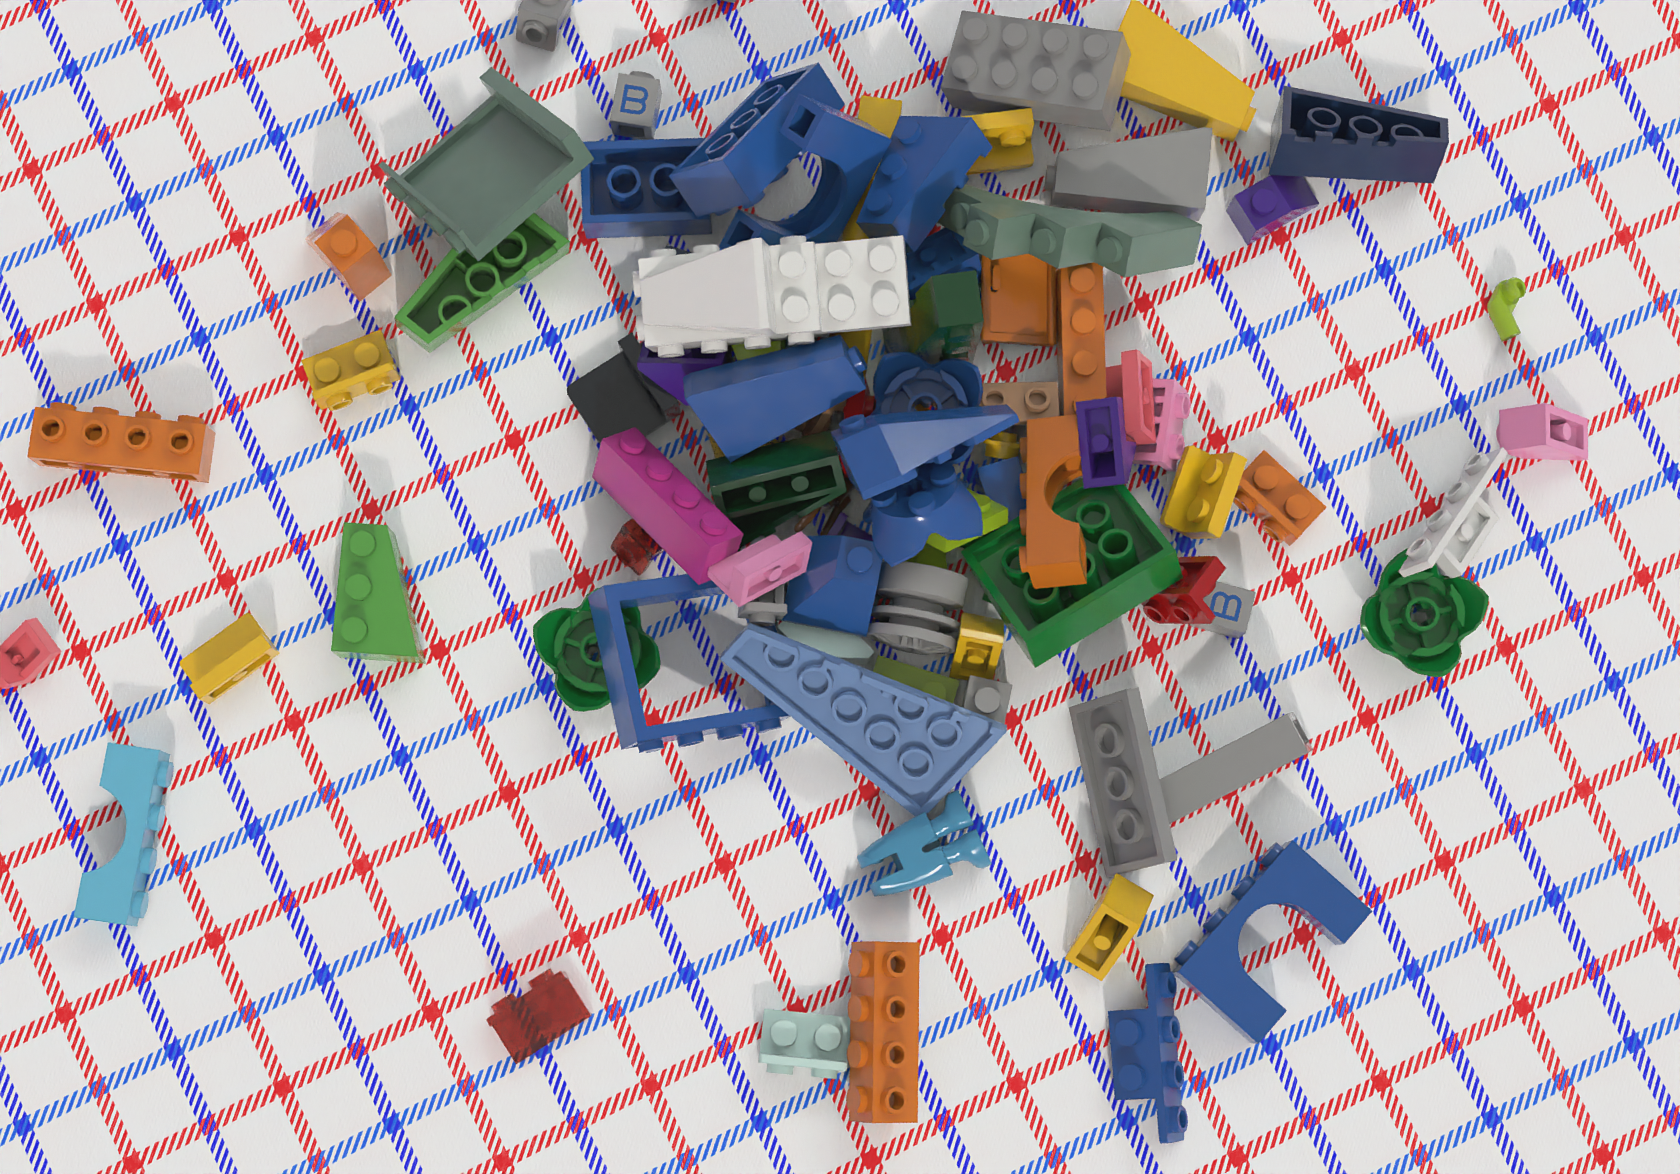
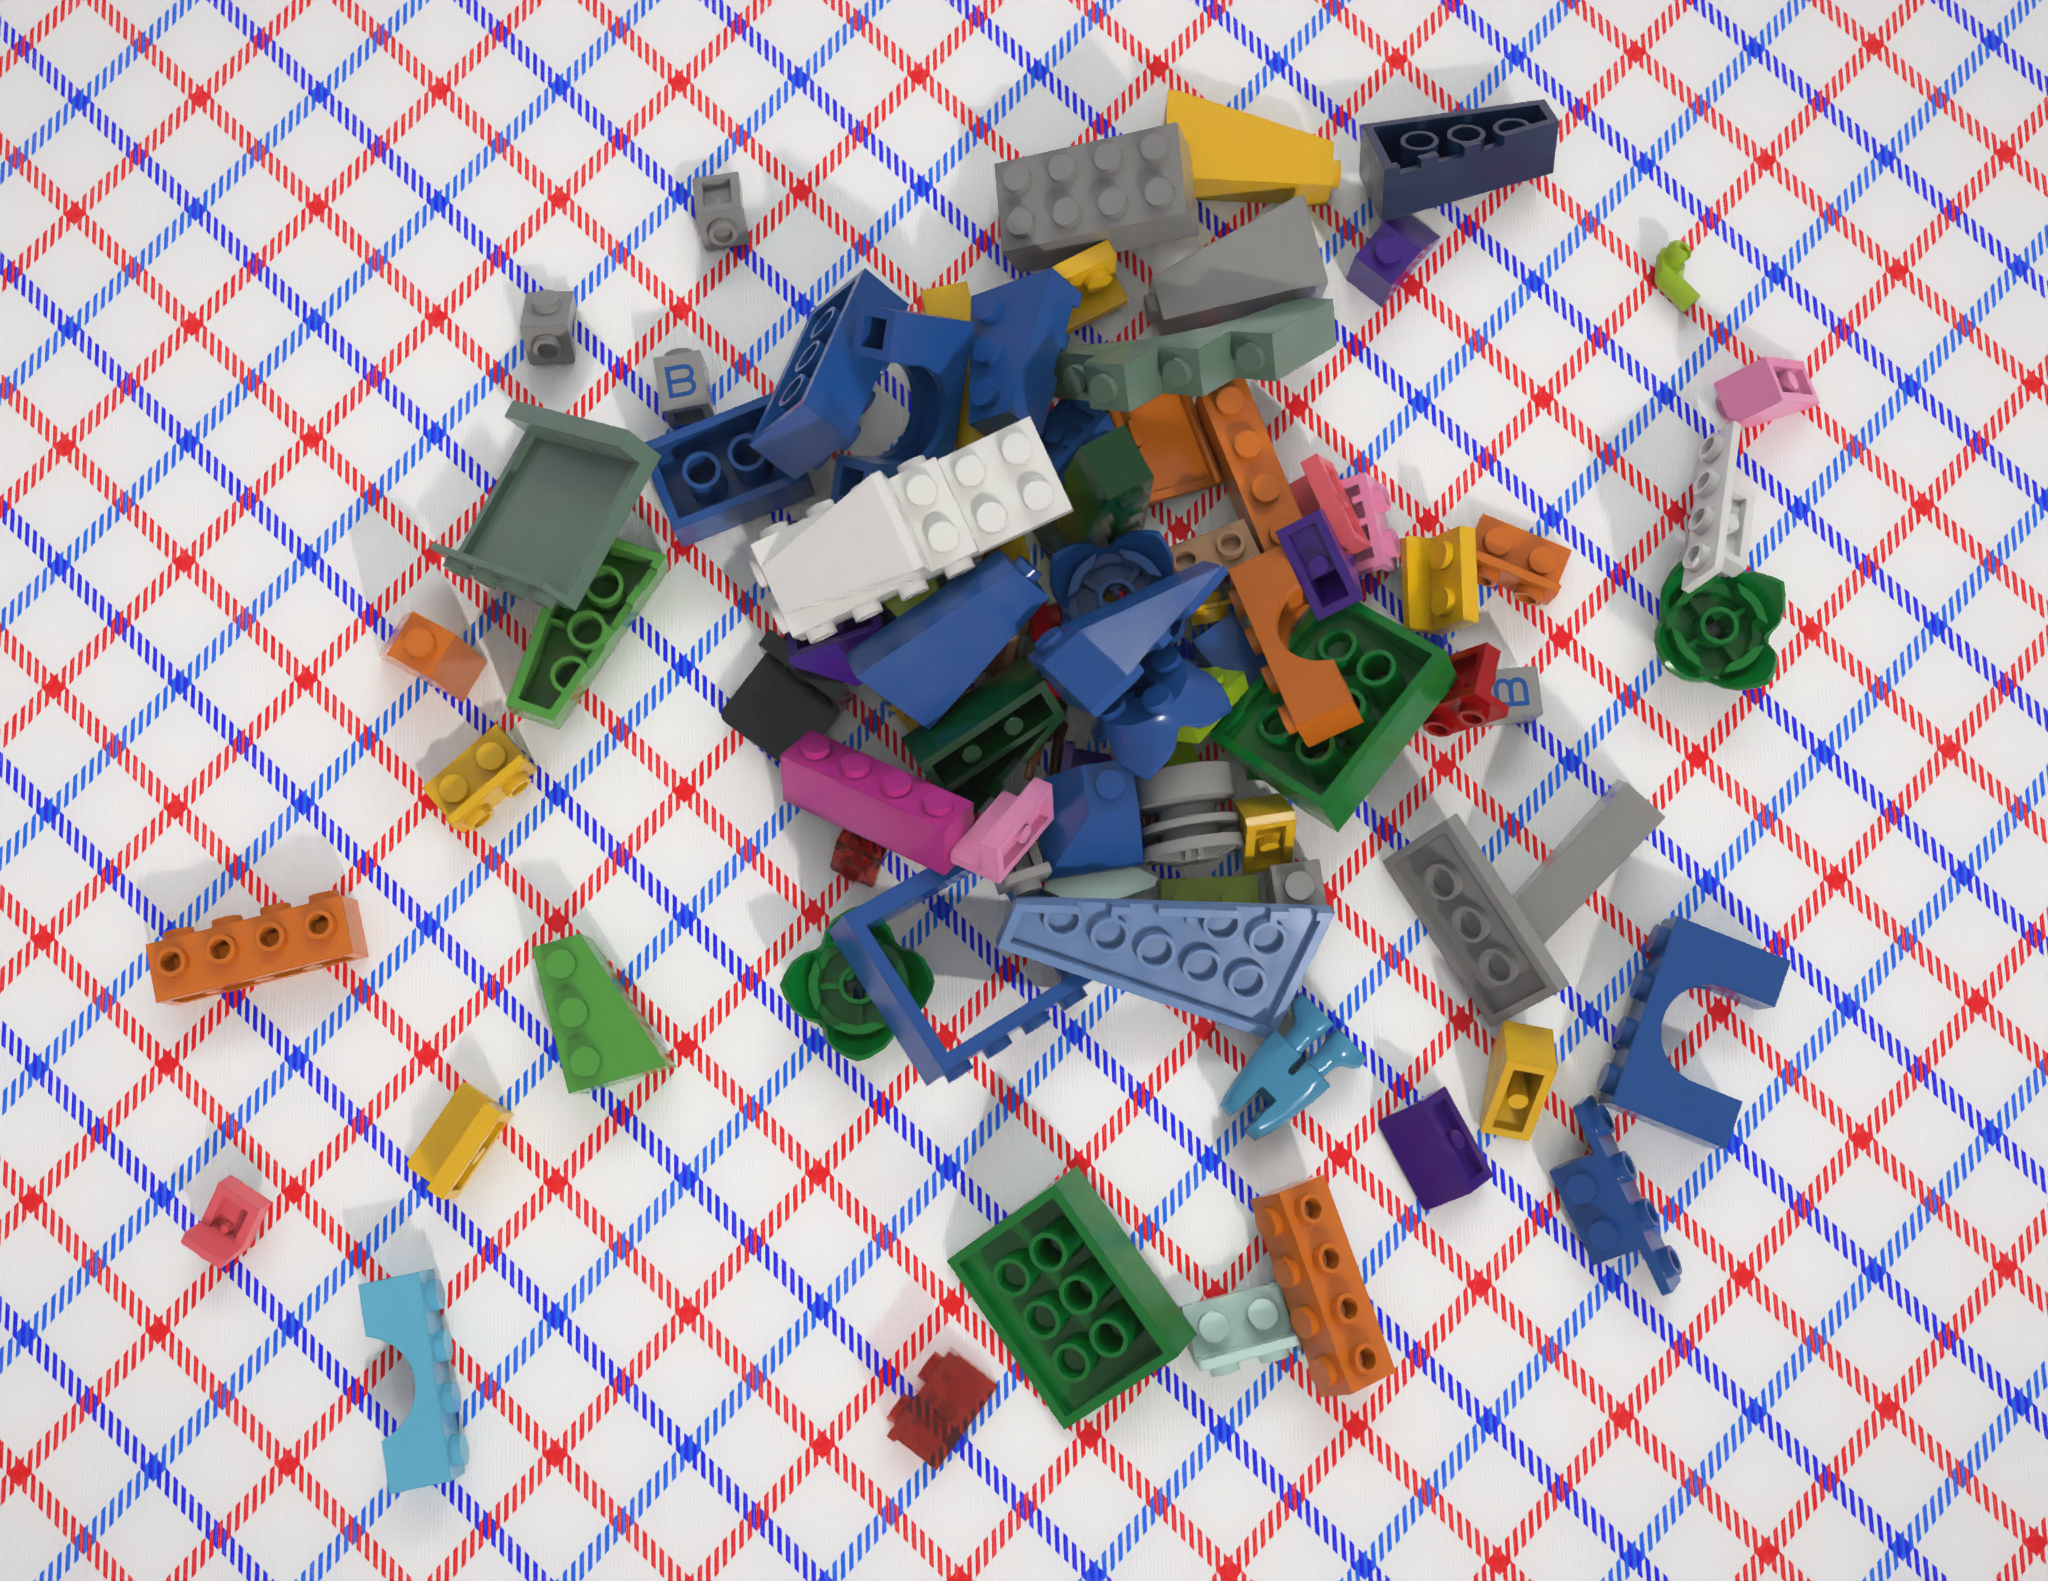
camera: 15 degrees left, 0 degrees up
none -> green slope [947,1166,1197,1430]
none -> dark purple panel [1378,1086,1494,1210]

